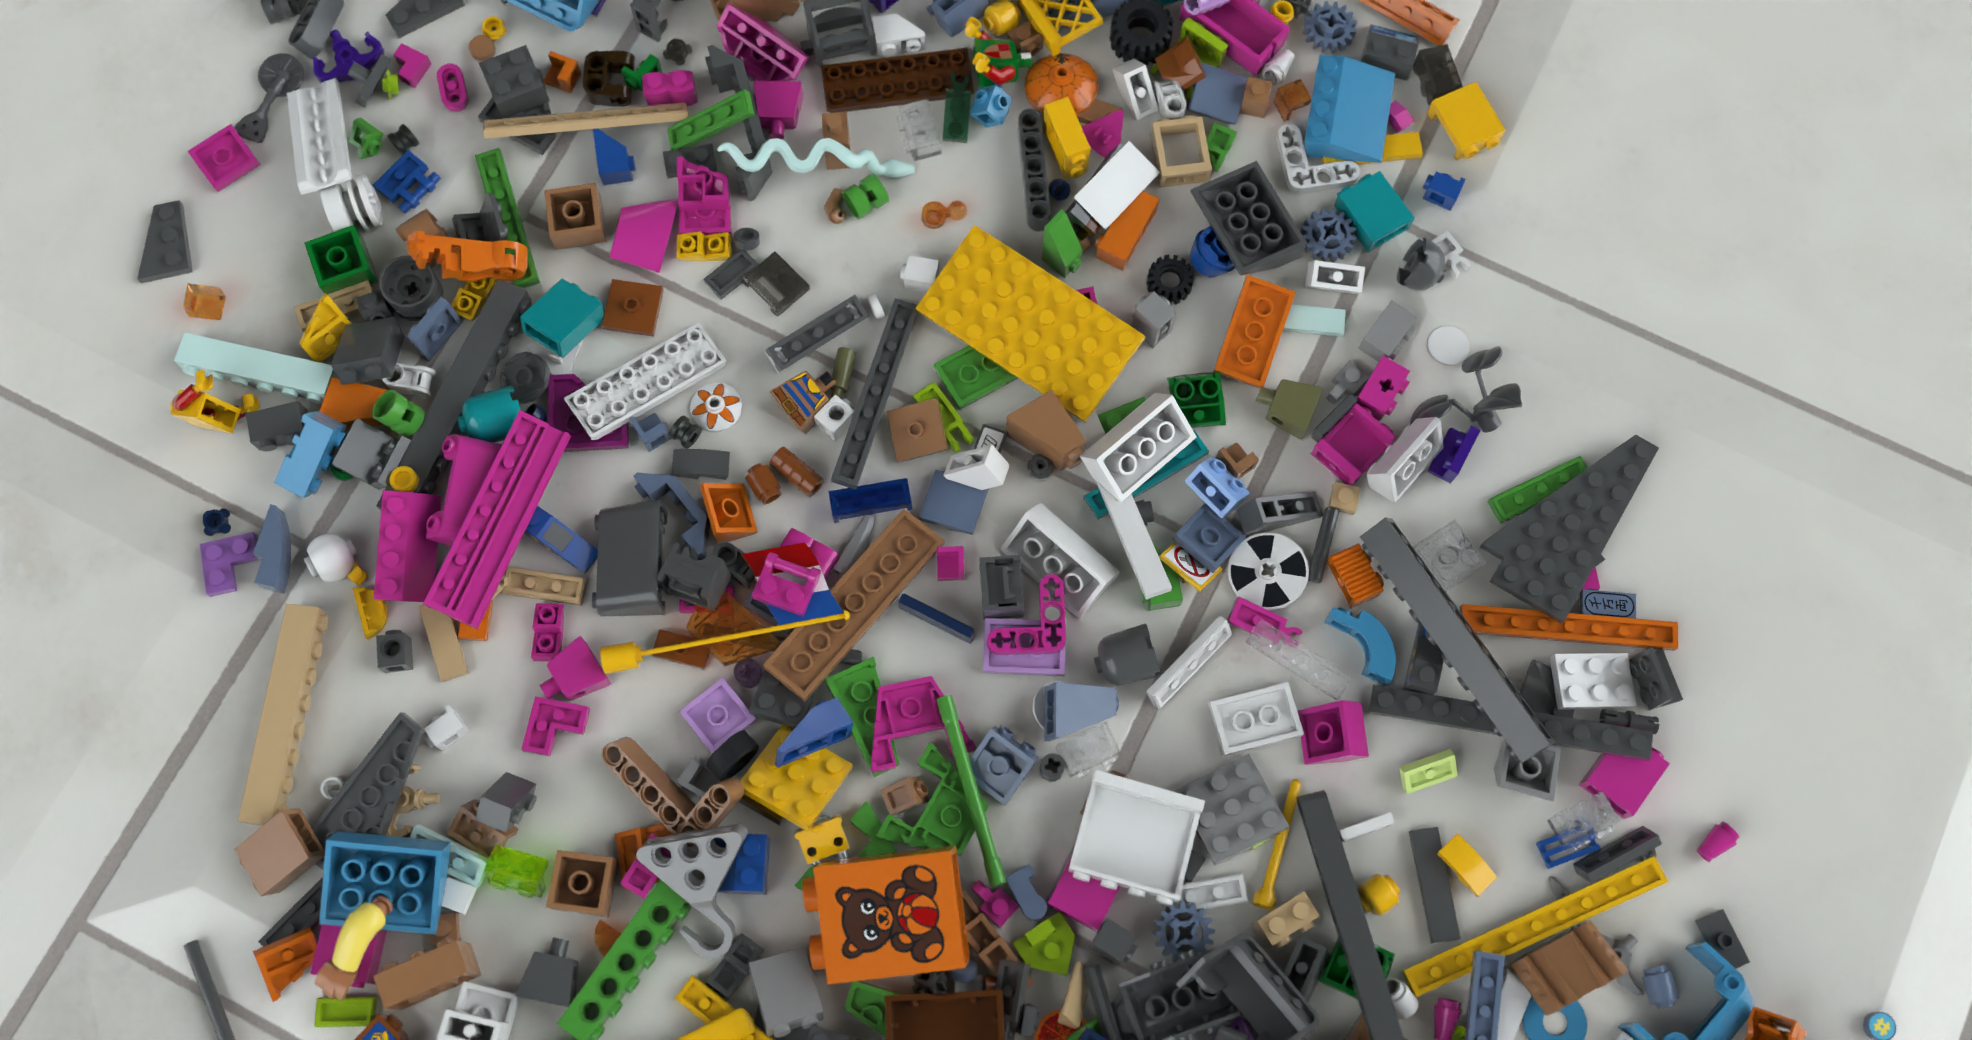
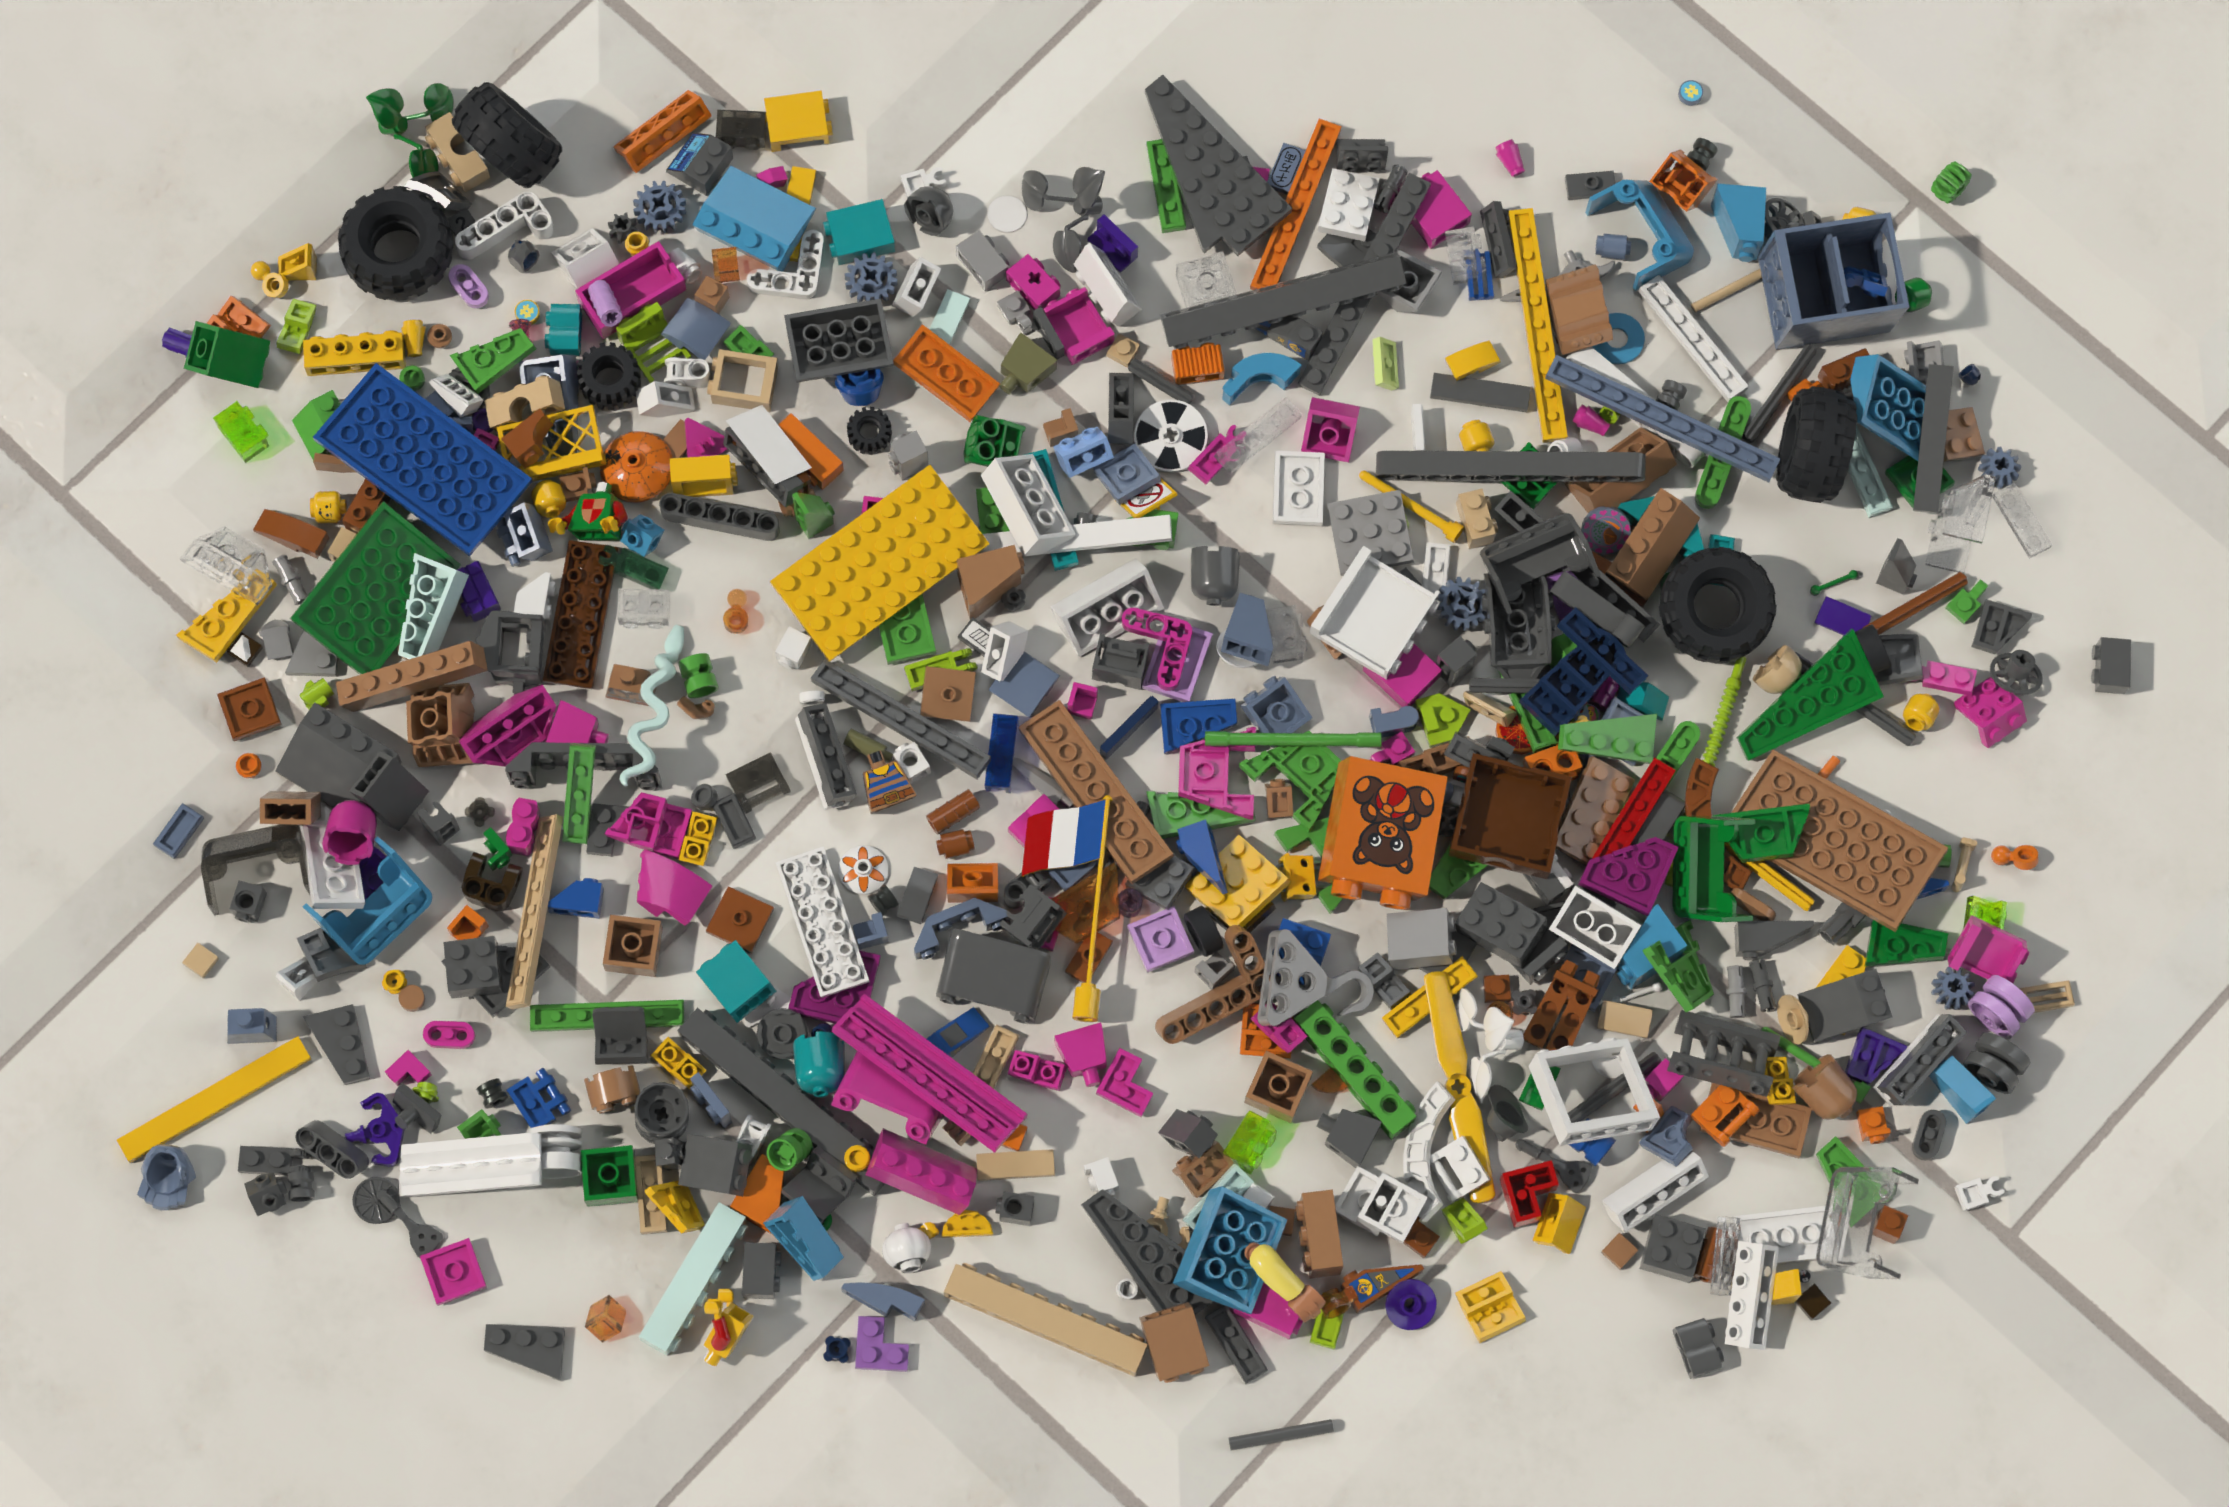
camera: 75 degrees left, 0 degrees up
orange wing [253,927,317,1002] -> none
orange piece [407,231,528,282] -> none
dark pink plate [752,552,821,616] -> none
dark grey bush [1039,753,1065,782] -> none
dark blue hinge [1049,179,1071,201] -> none
white tile [1146,616,1232,709] -> none
dark orange slope [1155,35,1206,89] -> none
blue brick [1422,171,1466,211] -> none
none -> blue wing [1160,698,1237,754]
none -> clear orange piece [1321,1285,1359,1319]

